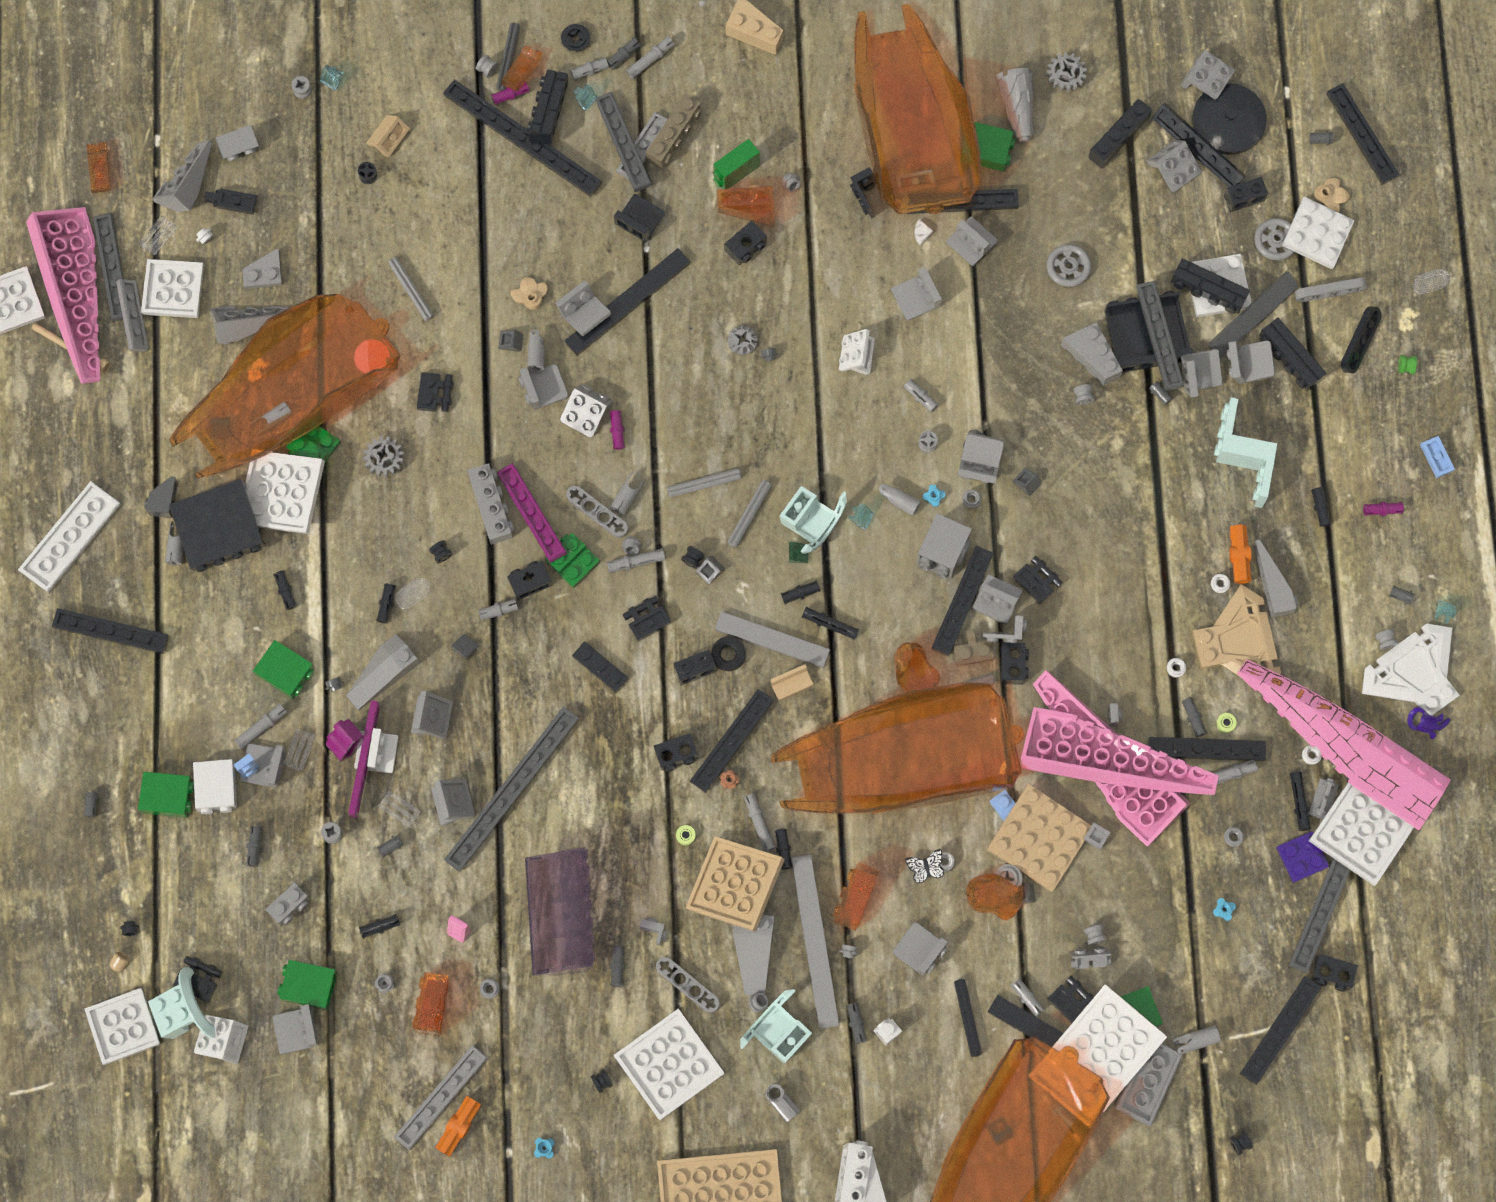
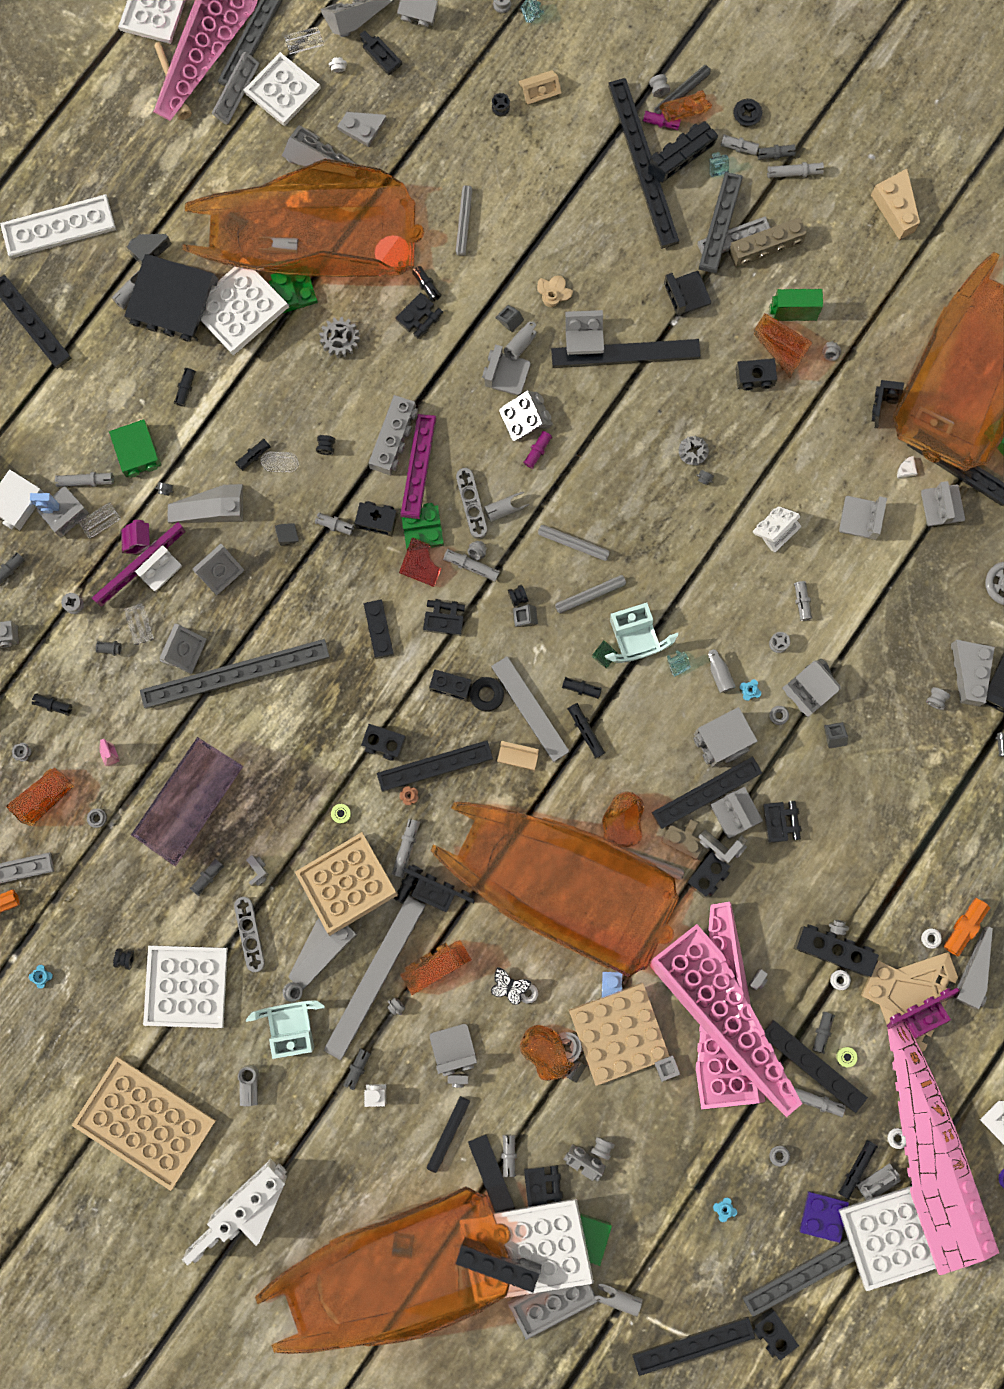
camera: 40 degrees right, 5 degrees up
none -> clear red tile [399,537,441,587]
none -> black bracket [402,865,475,913]
none -> black pin [412,266,441,302]
none -> light grey plate [448,1074,469,1088]
none -> black arch [455,1237,542,1293]
none -> black brick [793,924,879,977]
none -> light grey plate [829,920,849,935]
none -> magenta bracket [887,988,960,1039]

